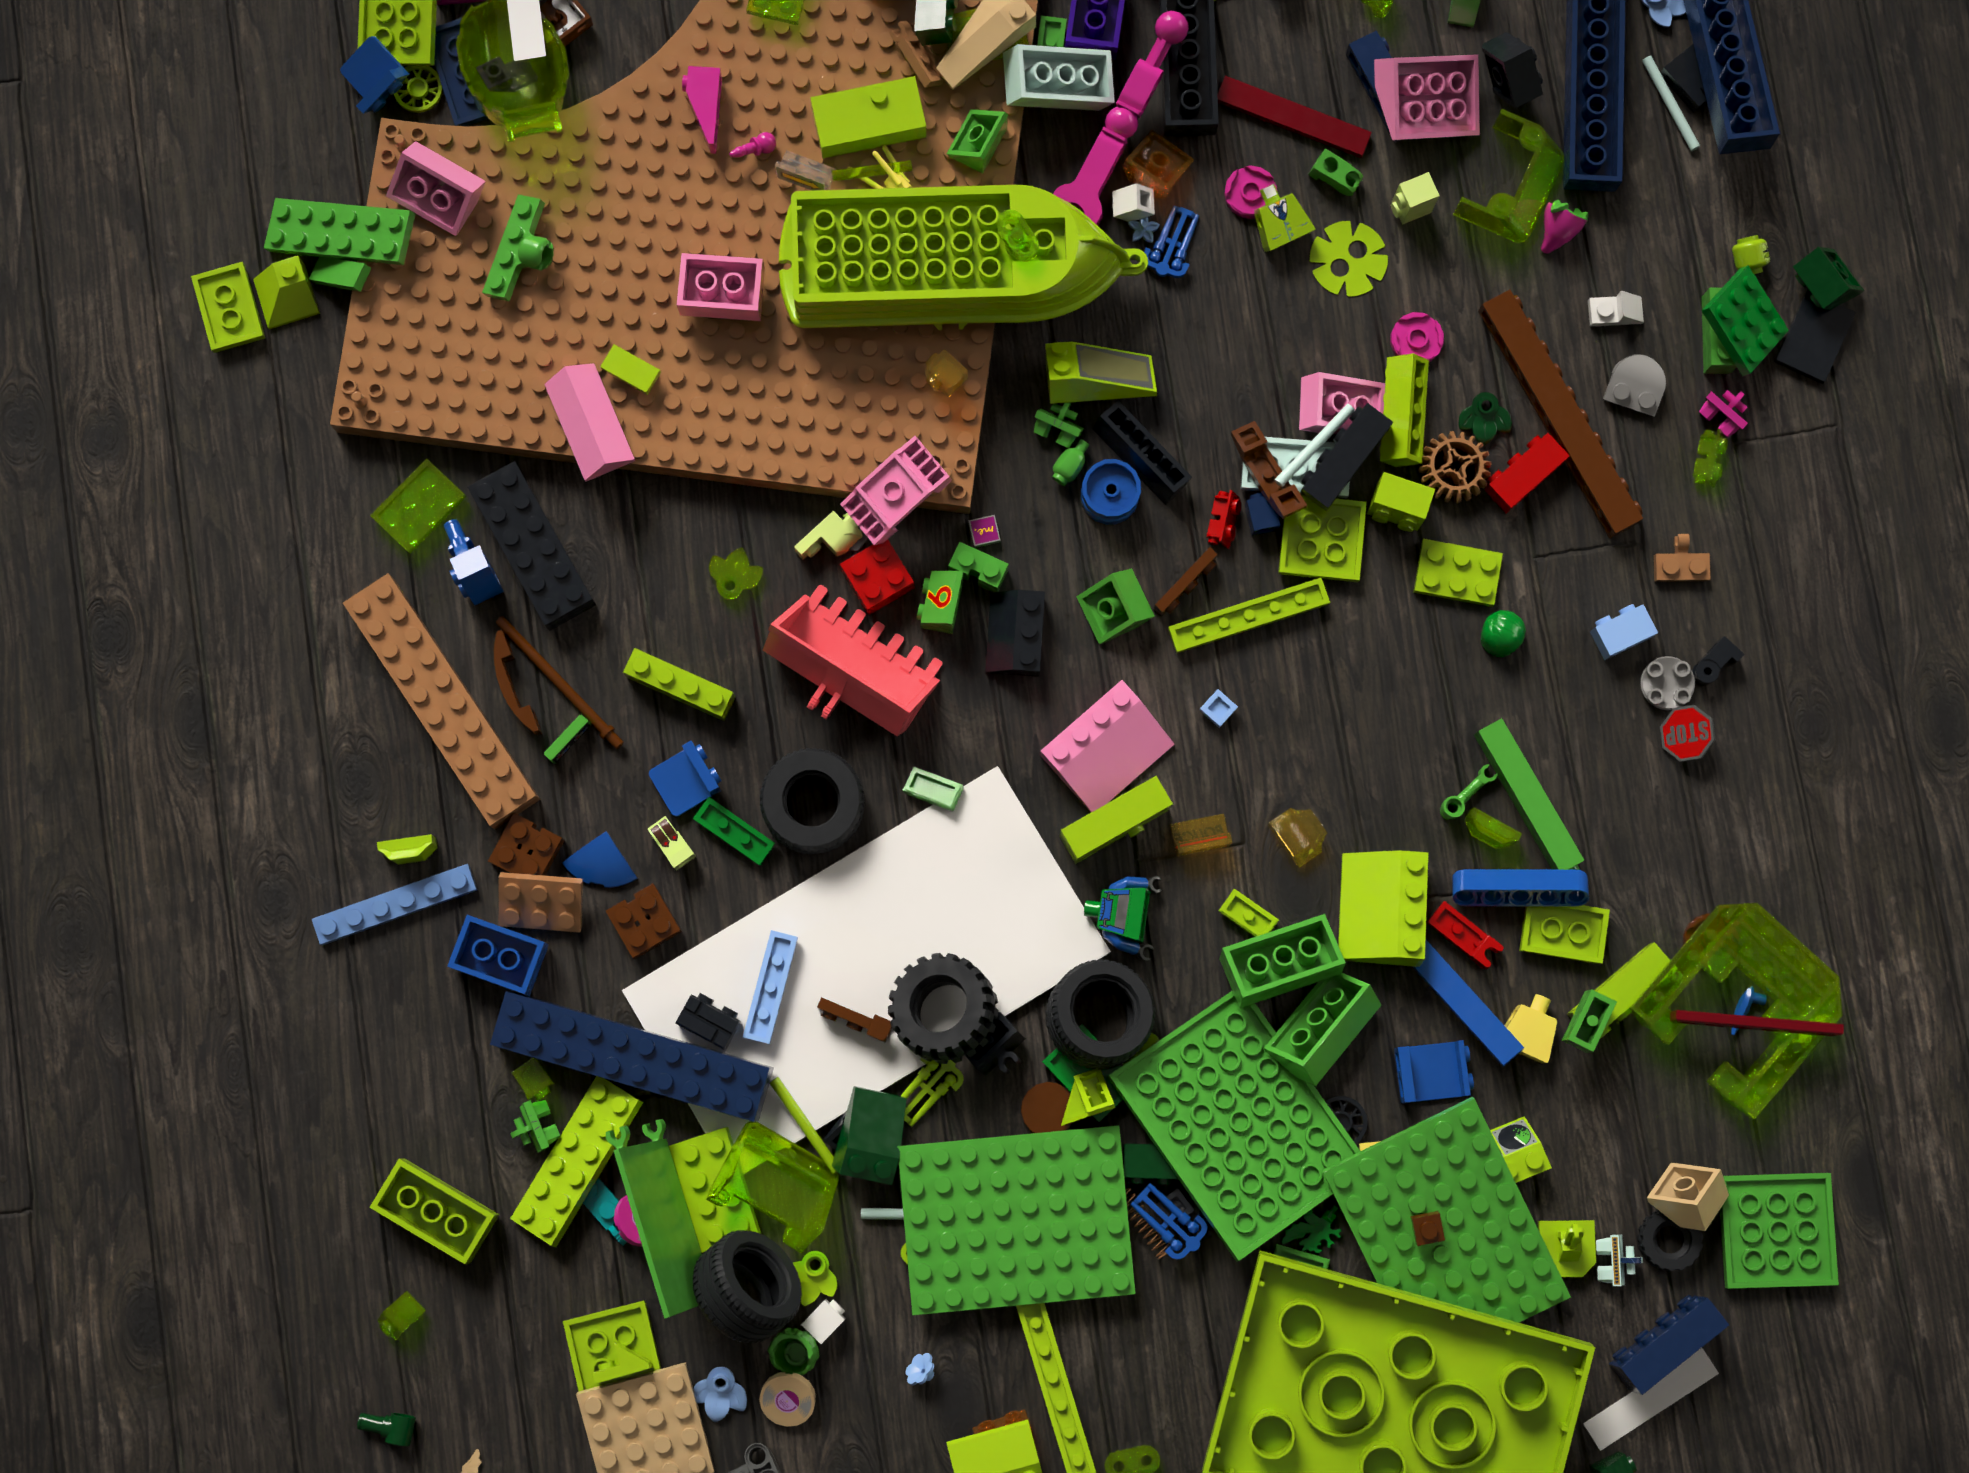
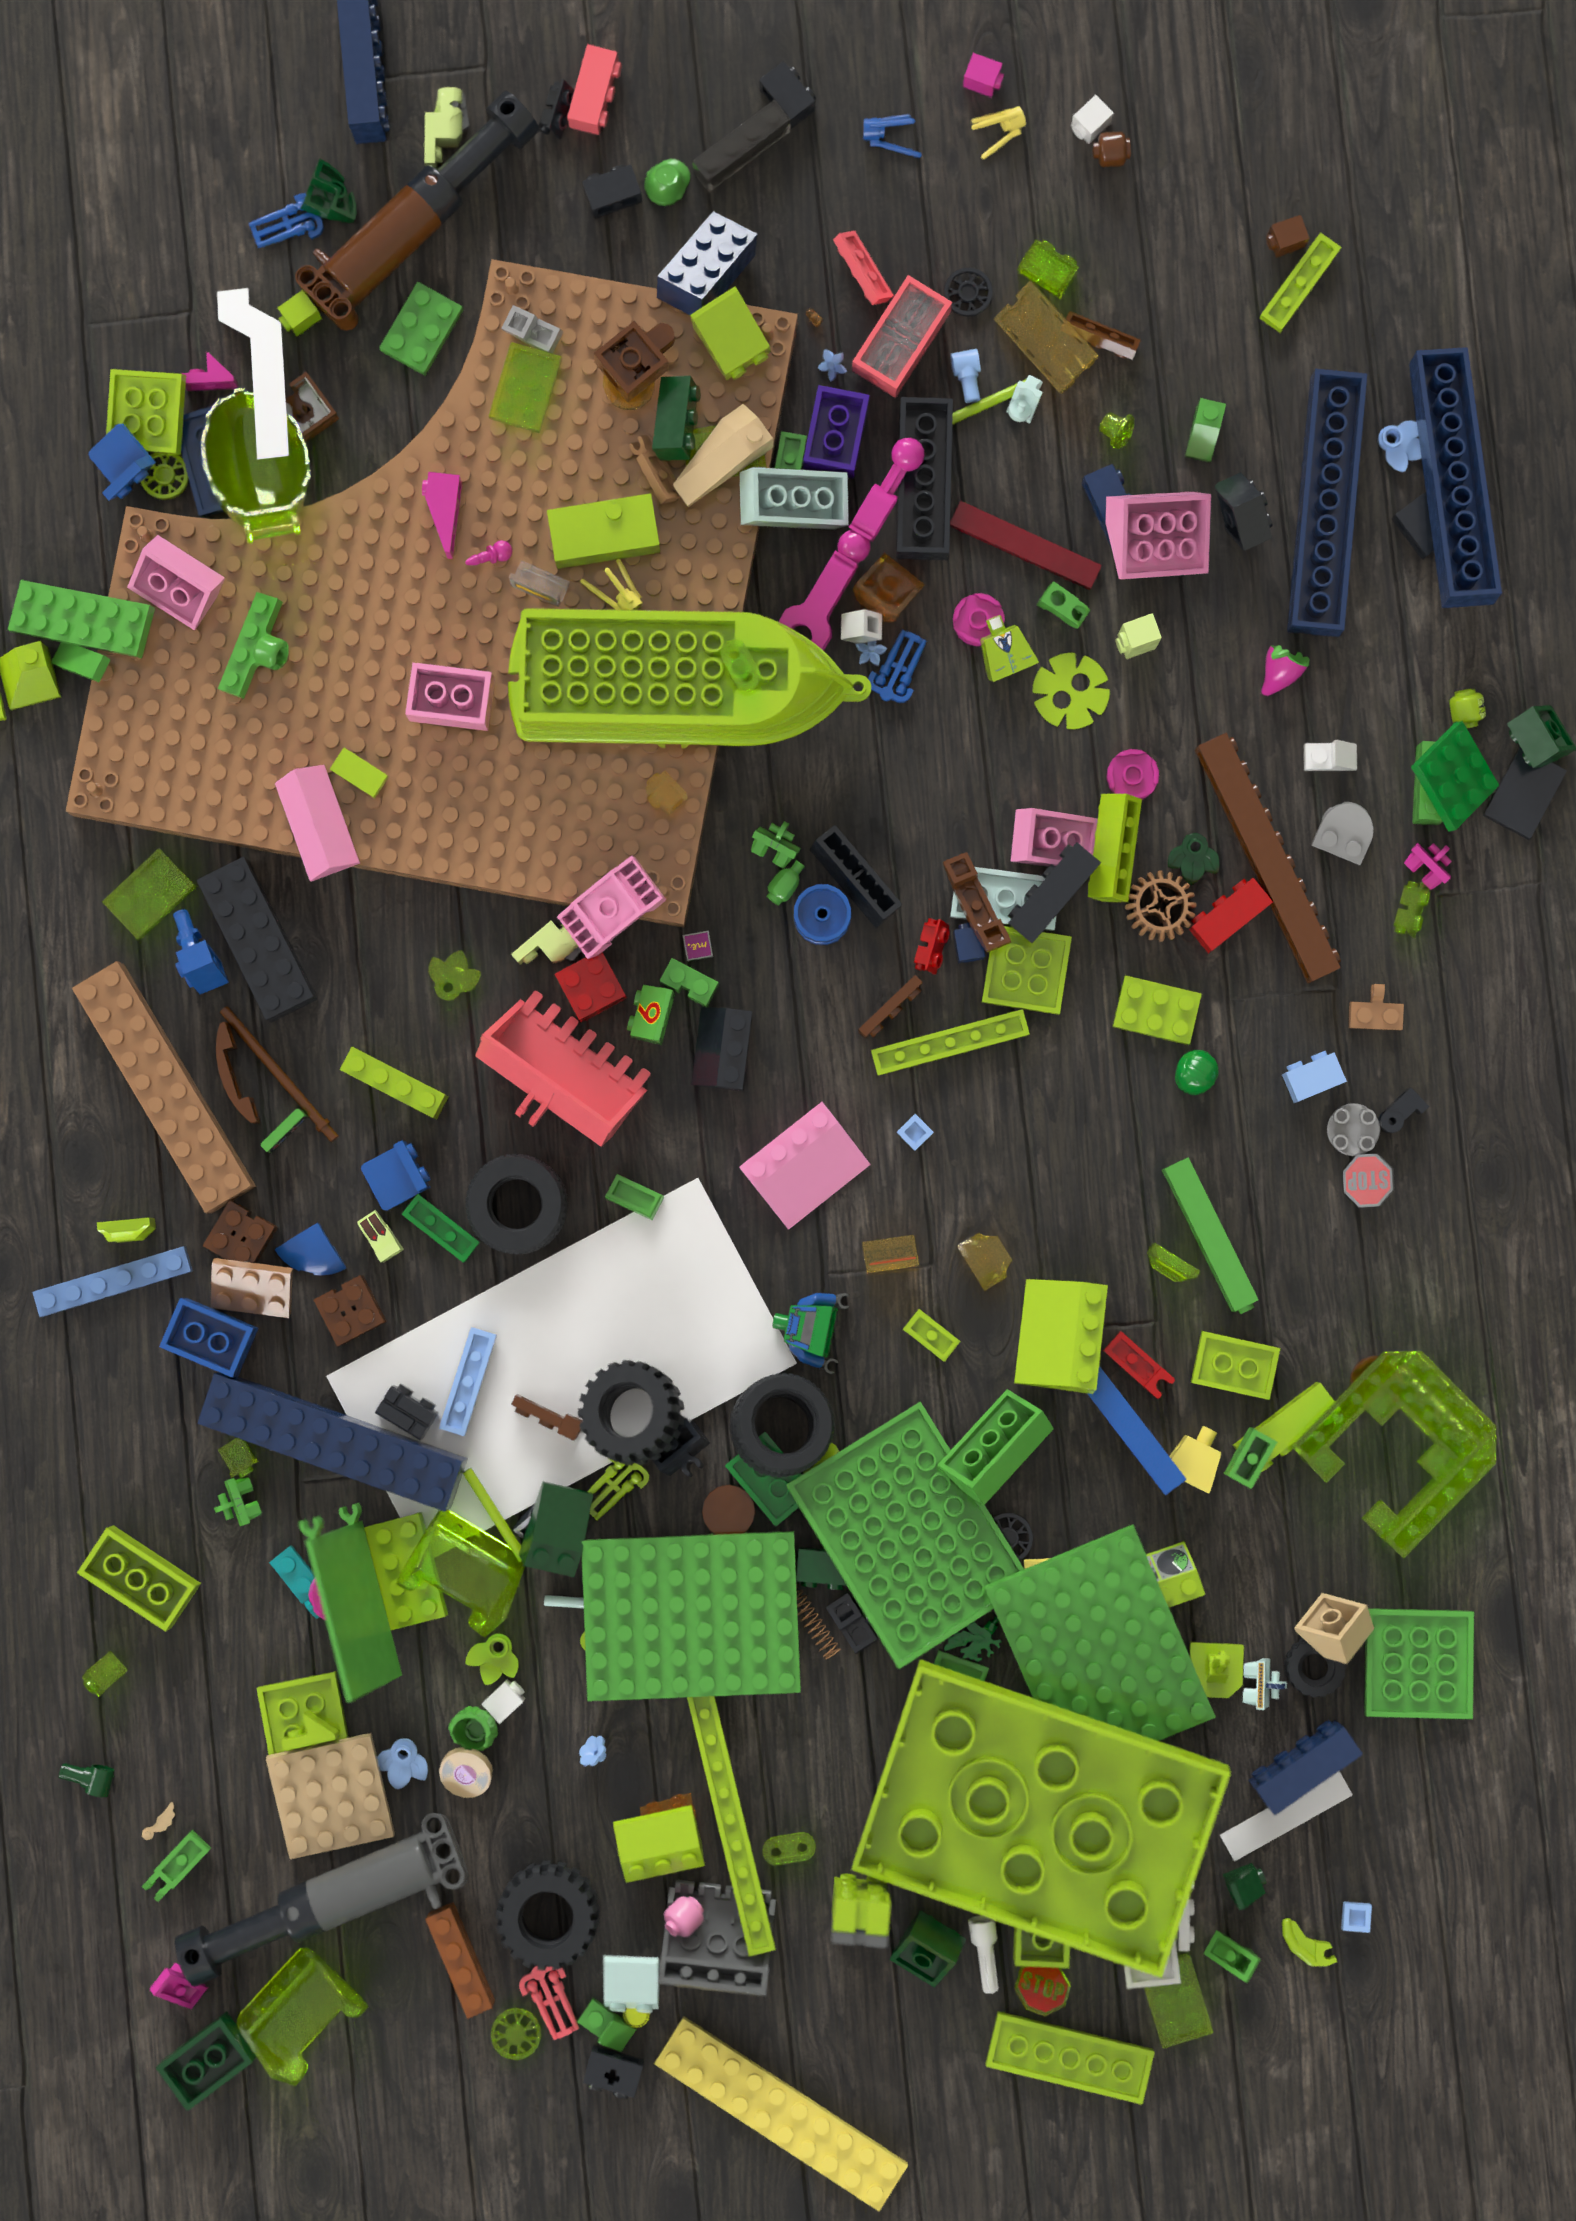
camera: 10 degrees right, 5 degrees up
clear smoke slope [476,56,538,92] -> none
lime plate [510,1076,643,1247] -> none
black tyre [693,1230,802,1343] -> none
clear neon green bar [831,160,912,181] -> none
bright green slope [947,109,1008,174] -> none
slope [1045,342,1157,404] -> none
lime brick [1059,776,1173,864] -> none
lime slope [1061,1069,1115,1126] -> none
bright green slope [1076,568,1155,644] -> none
blue piece [1130,1183,1207,1259] -> none
bright green brick [1220,914,1346,1008] -> none
light aqua piece [1274,404,1355,487] -> none
lime brick [1367,472,1435,532] -> none
blue panel [1394,1040,1474,1103] -> none
reddish brown plate [1410,1211,1445,1246] -> none
bright green brick [1440,764,1498,820] -> none
blue beam [1452,869,1589,907] -> none
clear neon green windscreen [1453,109,1564,242] -> none
light aqua piece [1642,56,1700,151] -> none
dark red tile [1670,1010,1844,1037] -> none
blue bar [1731,986,1767,1035] -> none

